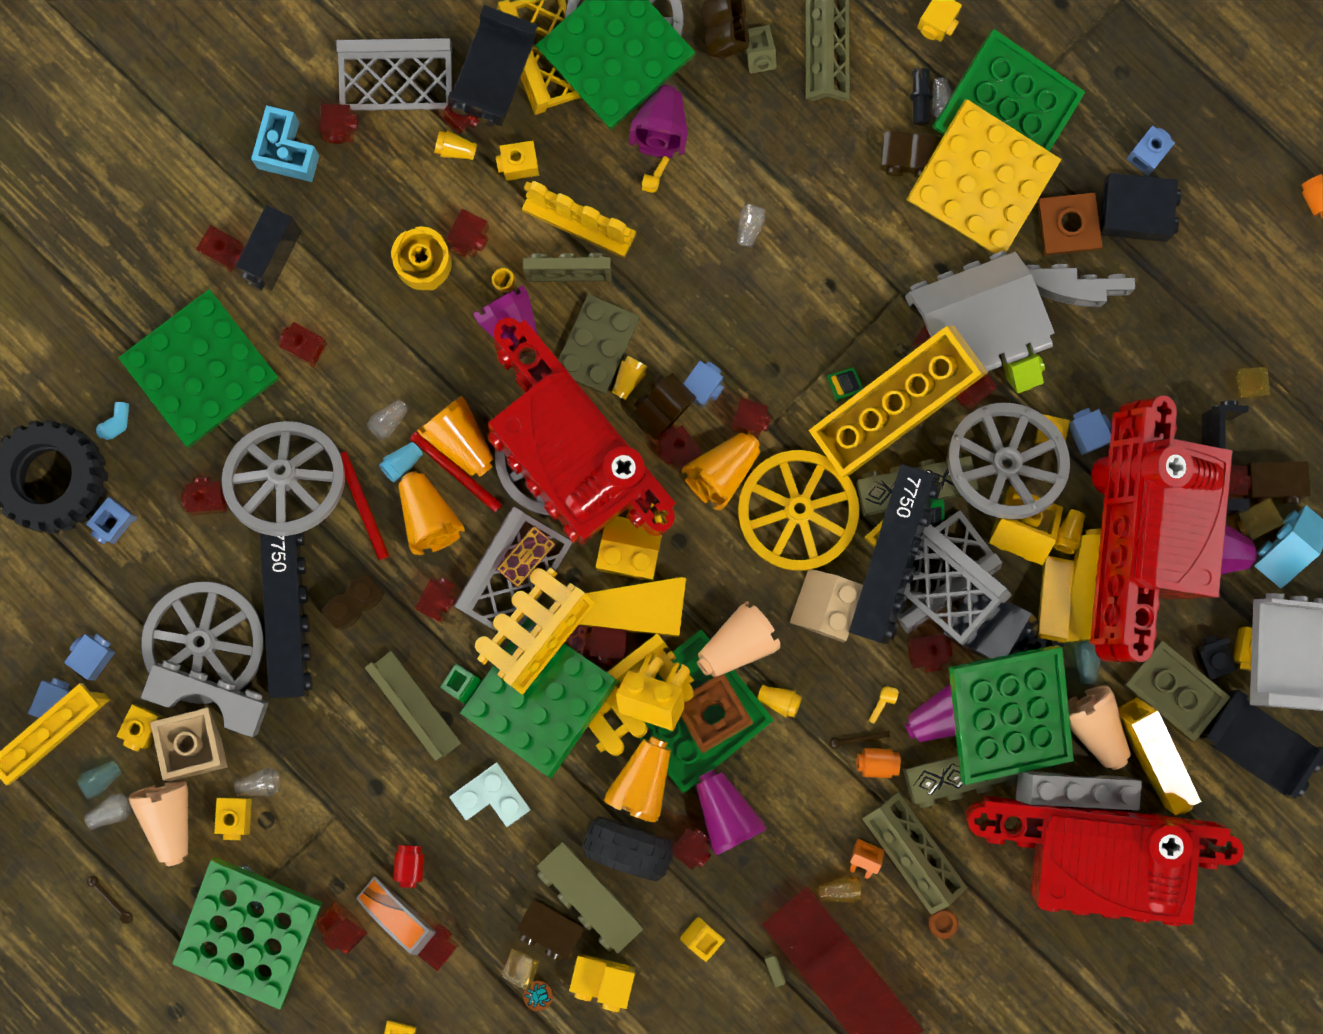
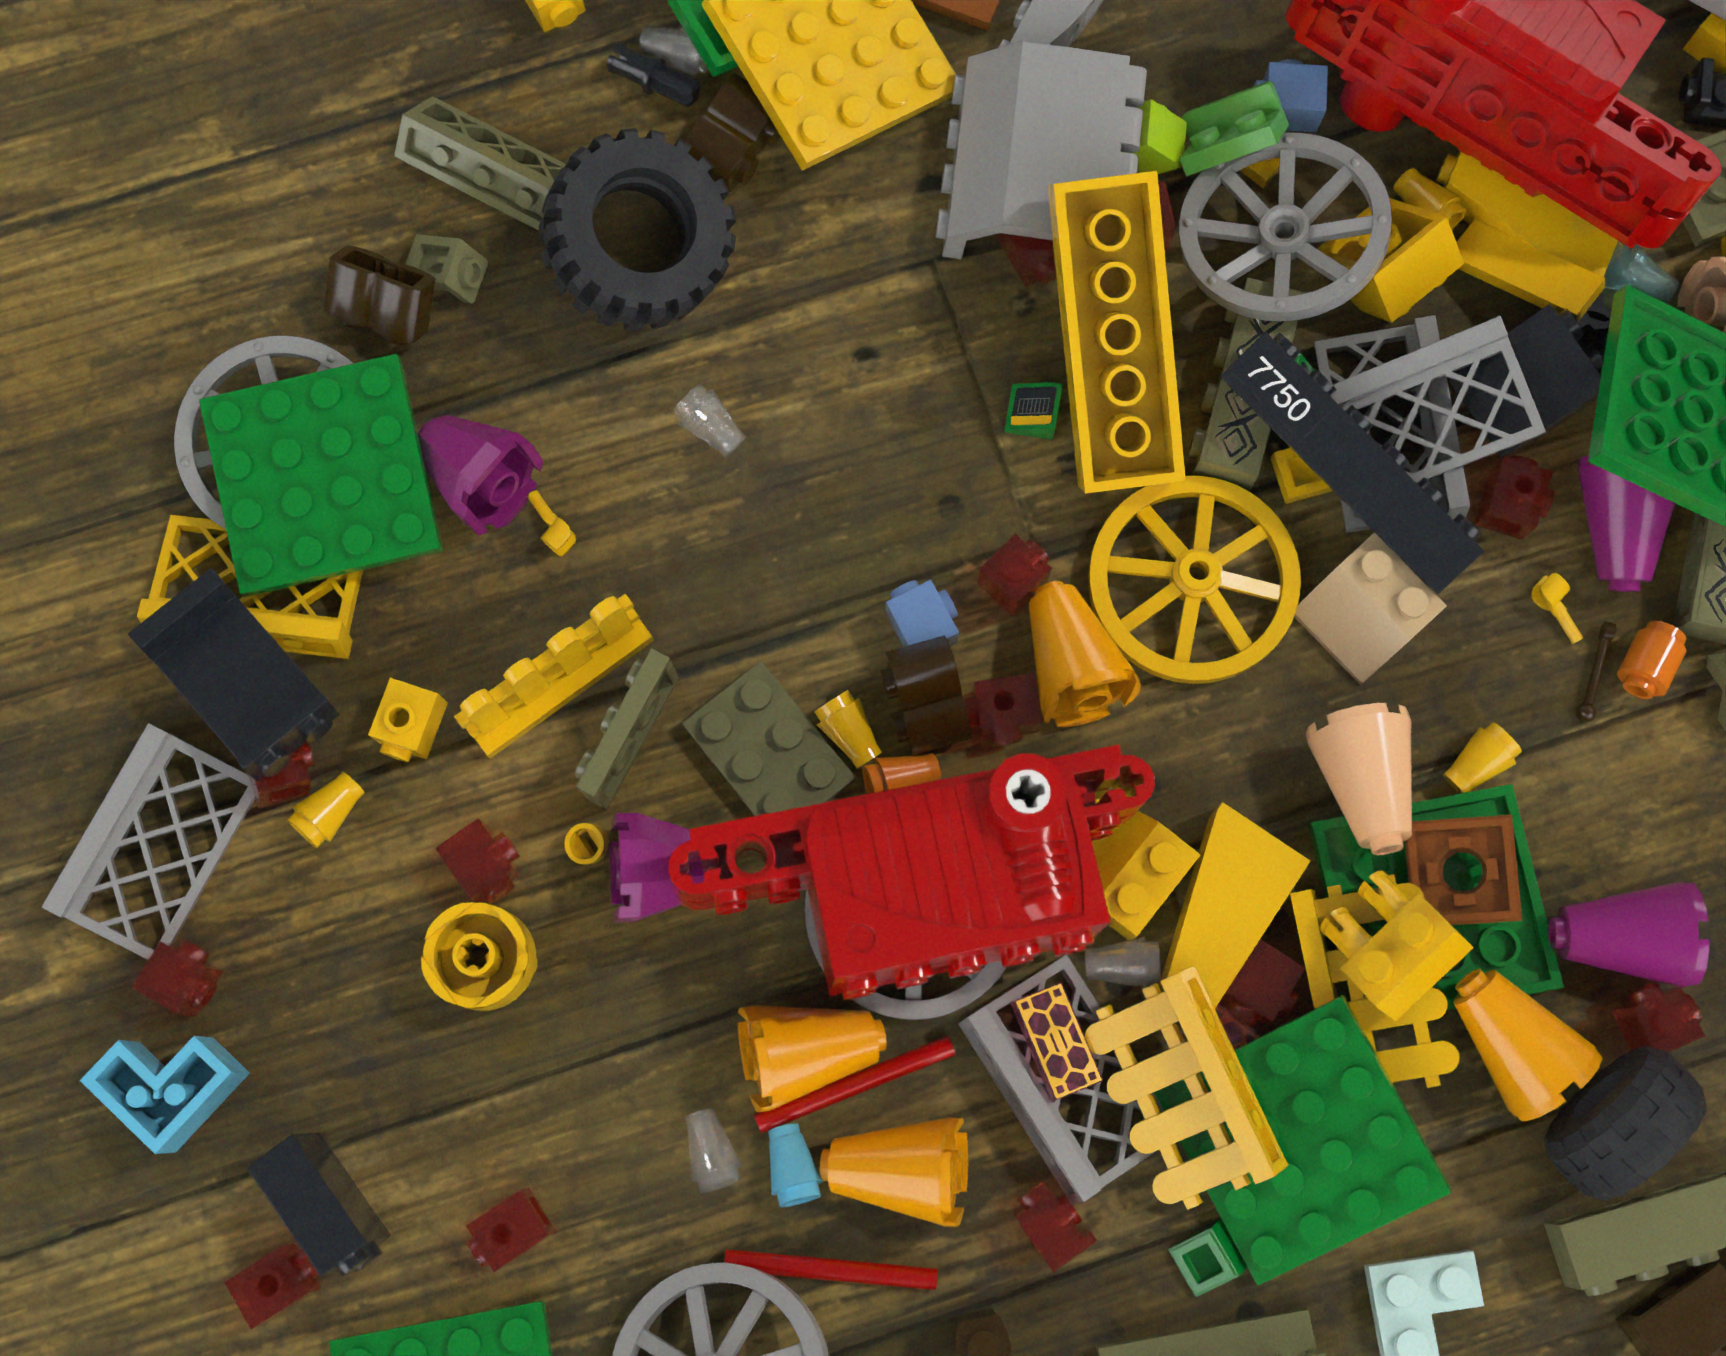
camera: 60 degrees left, 5 degrees down
none -> black tyre [539,128,736,331]
none -> orange cone [862,753,941,794]
none -> clear cone [1085,936,1161,988]
none -> bright green bracket [1179,81,1289,176]

